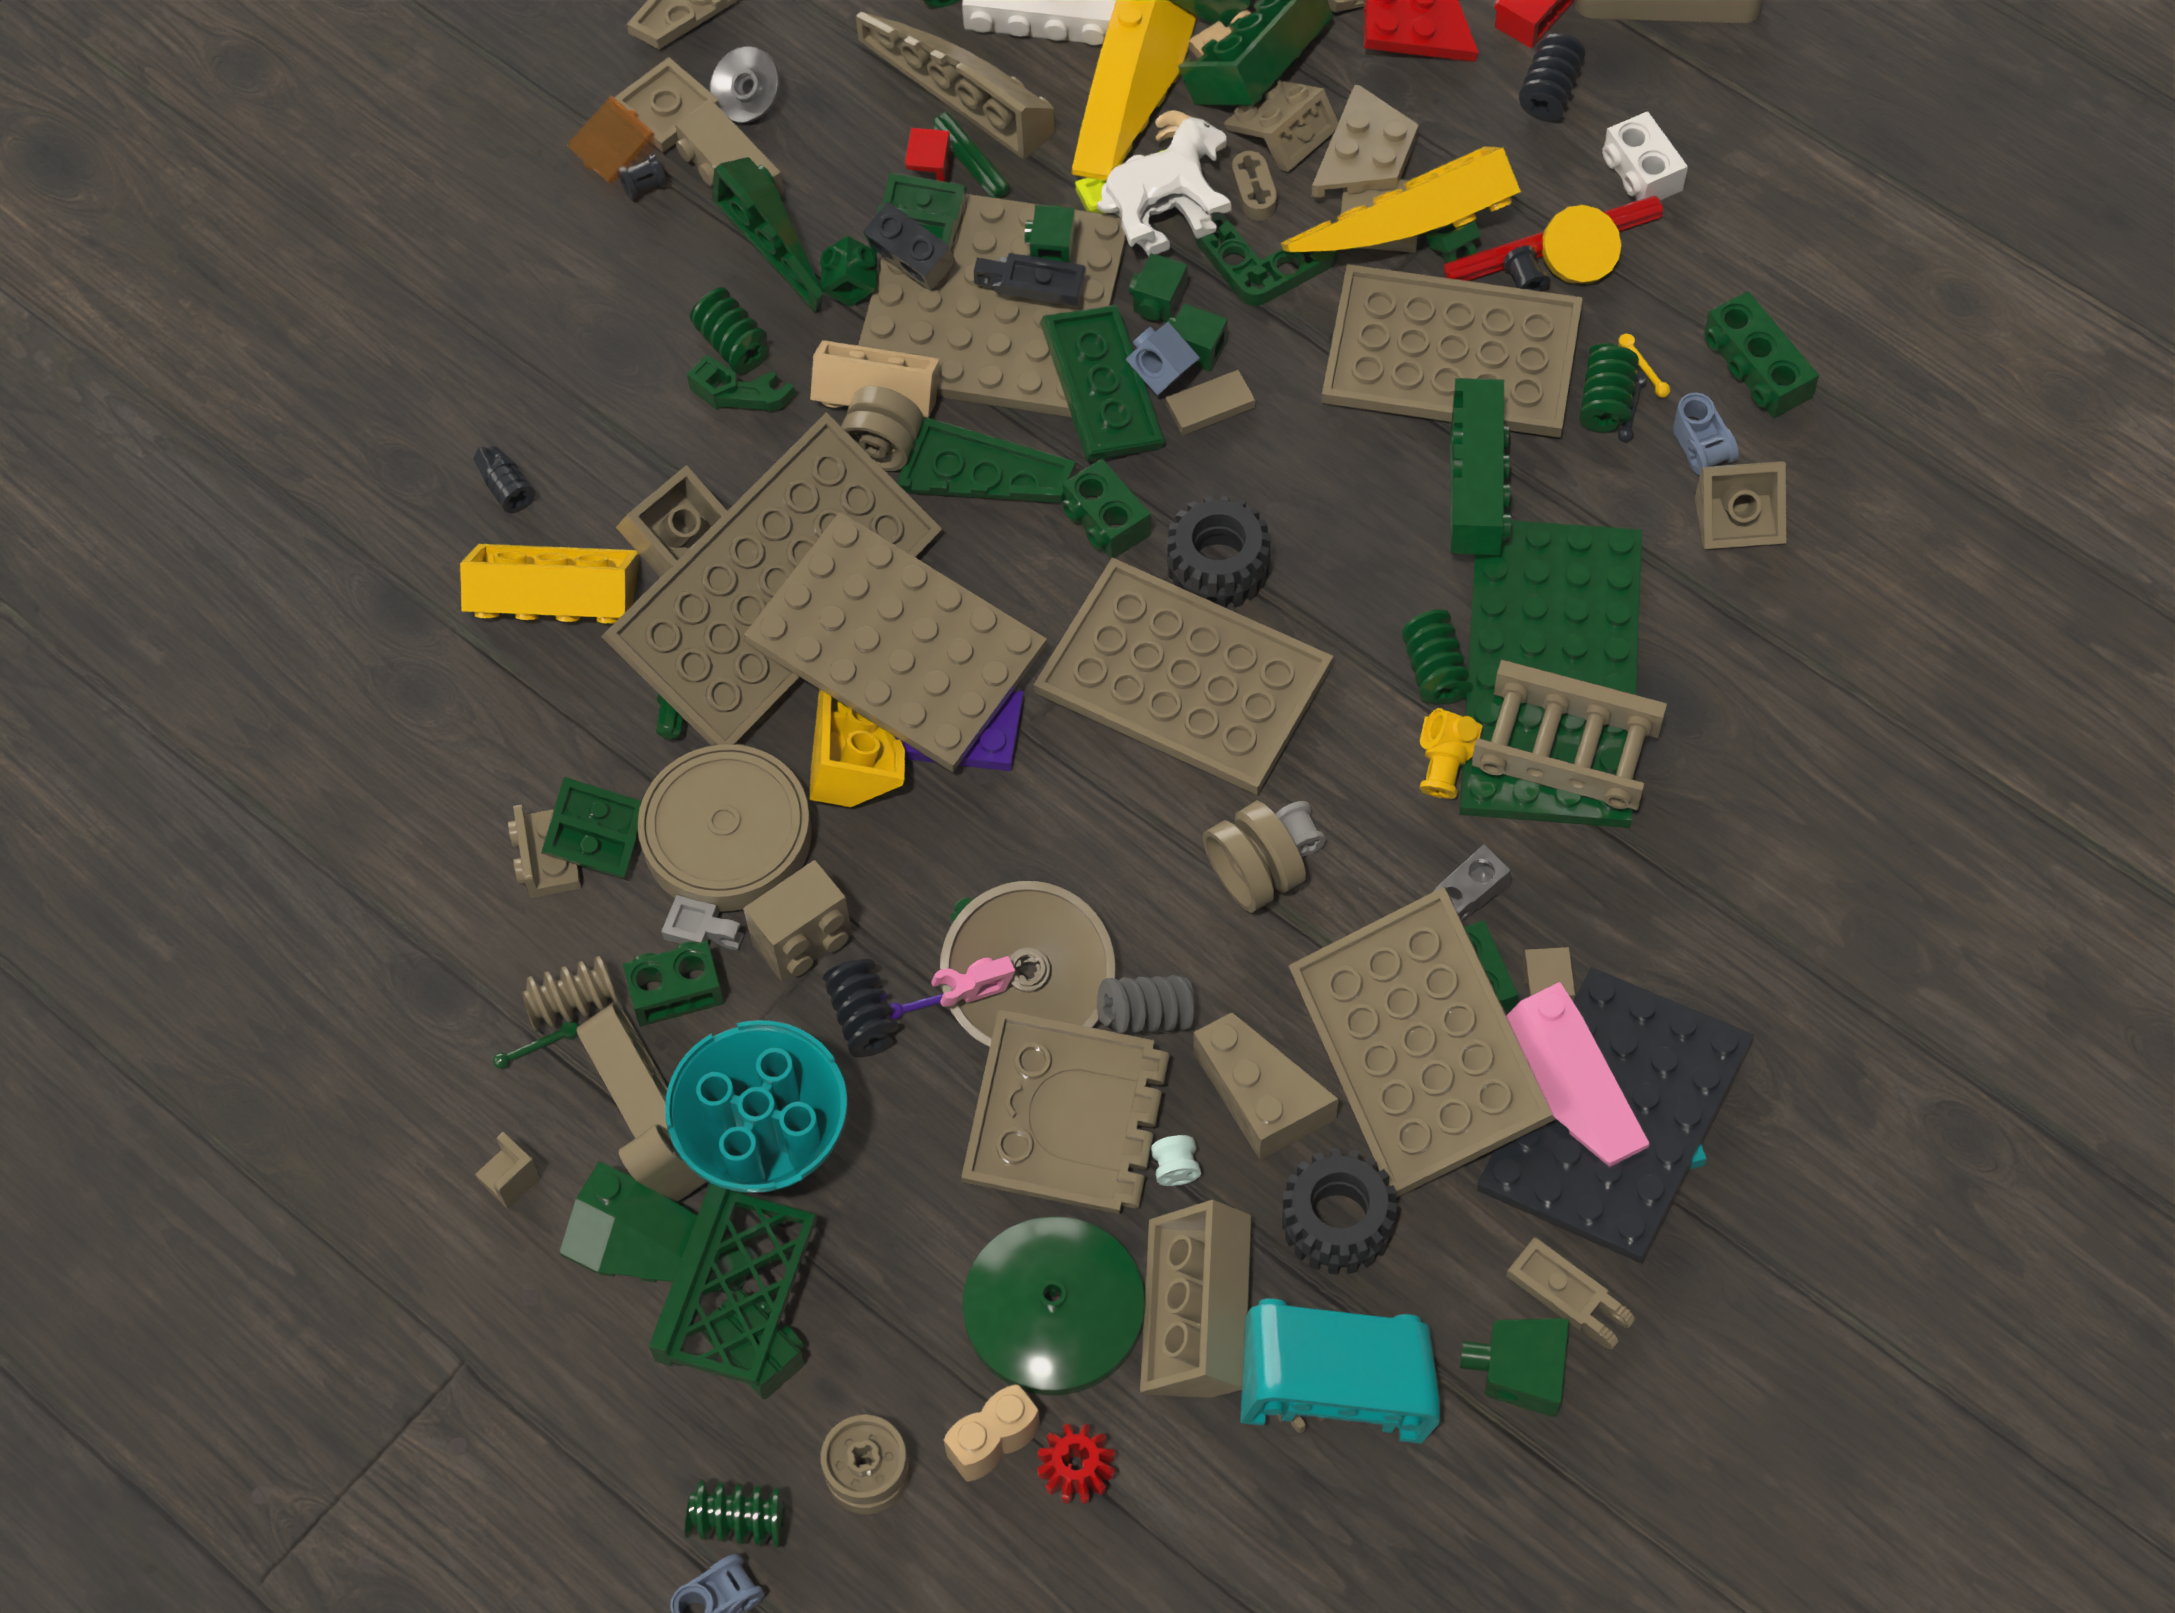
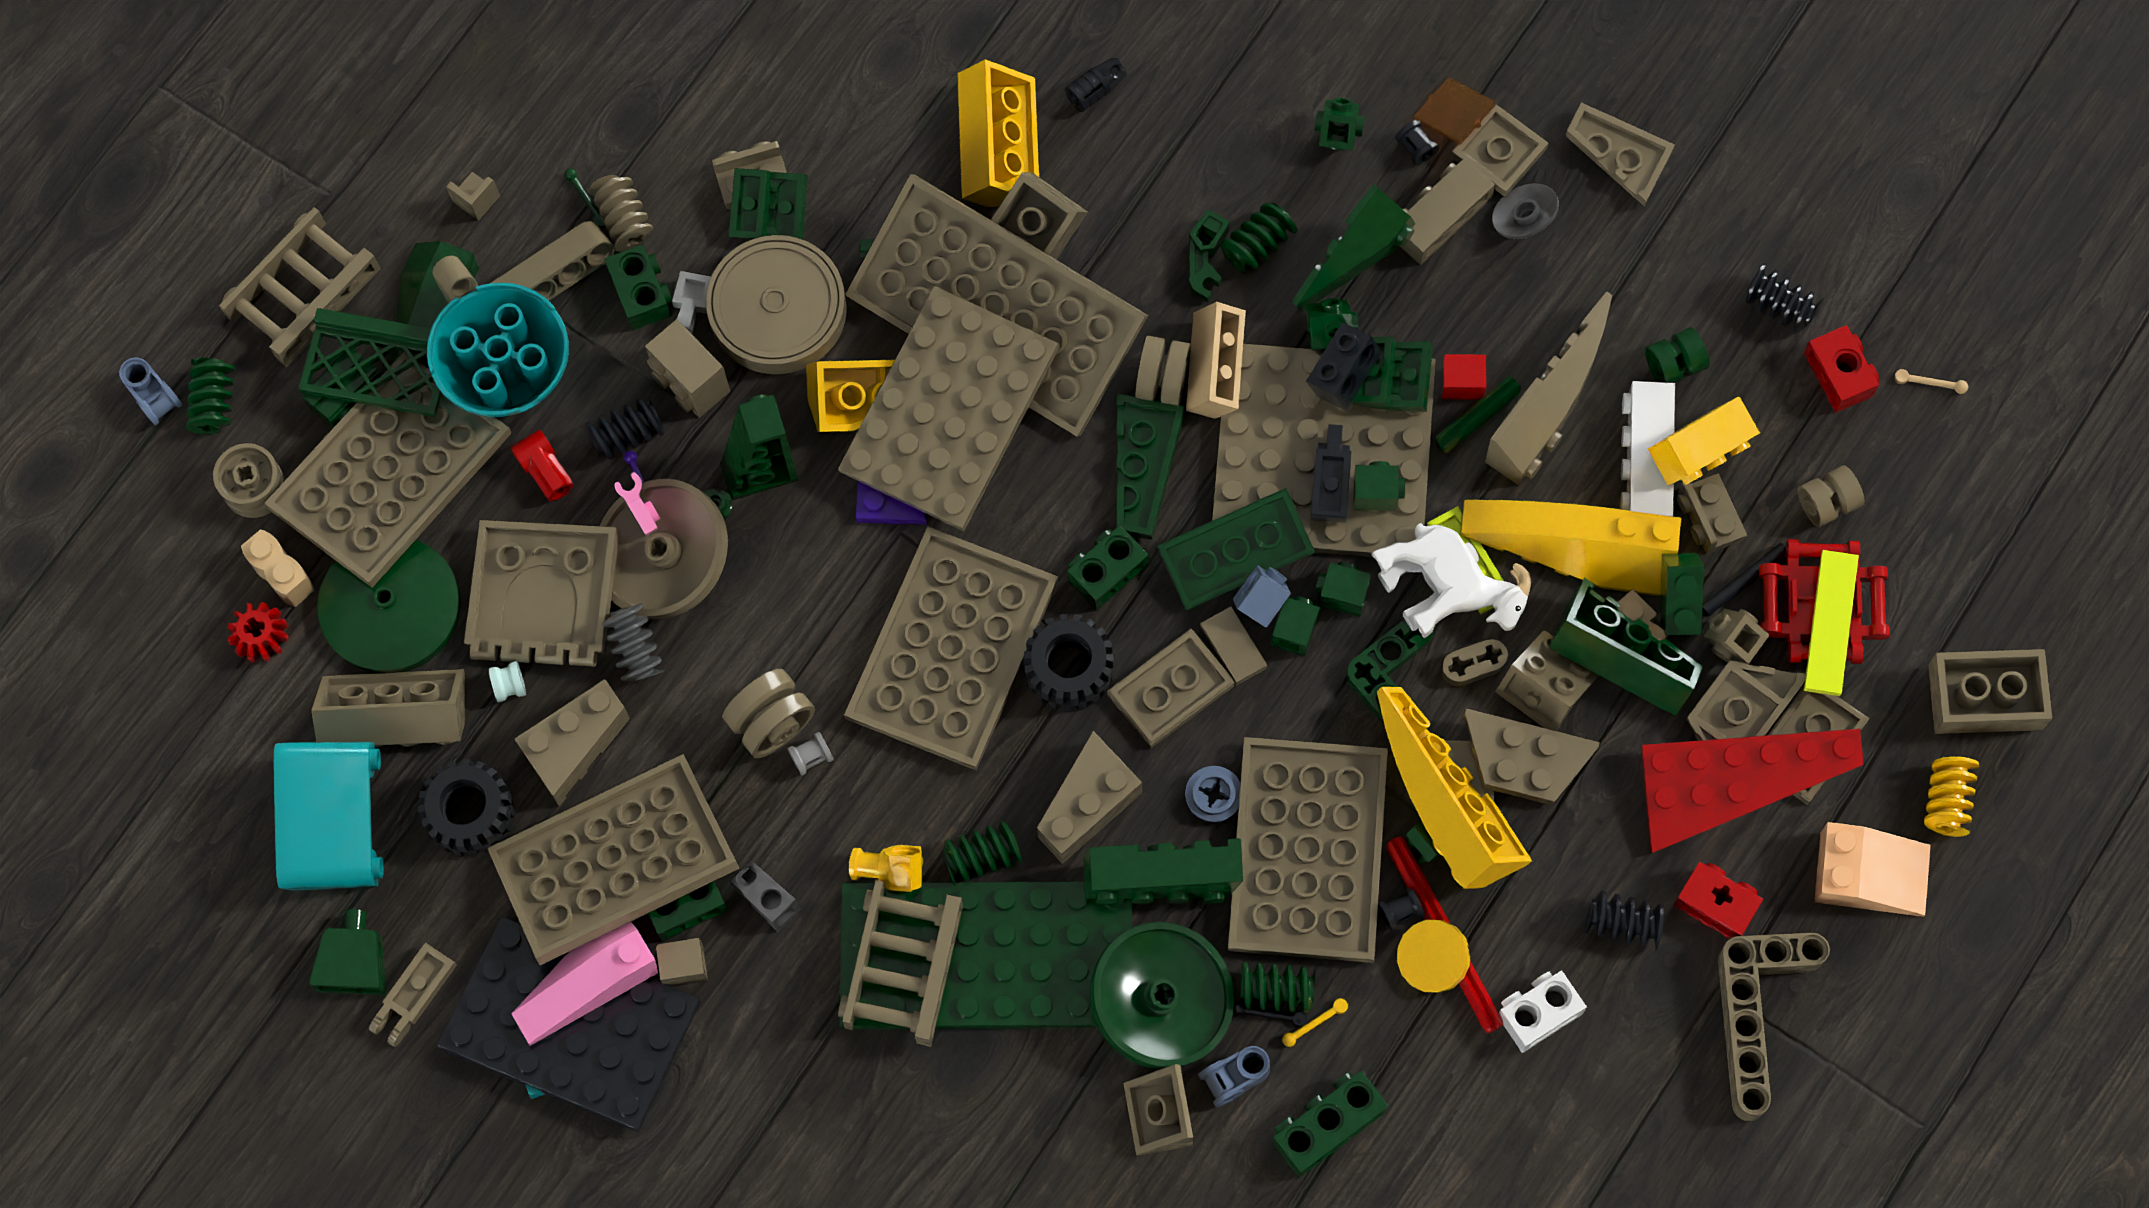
camera: 85 degrees right, 10 degrees up
none -> dark tan fence [219,207,381,367]
none -> dark tan plate [264,351,511,588]
none -> red piece [510,429,574,502]
none -> dark green wedge [720,395,798,501]
none -> dark tan wedge [1037,731,1142,864]
none -> dark green dish [1090,922,1234,1069]
none -> dark tan tile [1107,628,1235,748]
none -> sand blue gear [1185,766,1241,823]
none -> dark green brick [1314,98,1365,150]

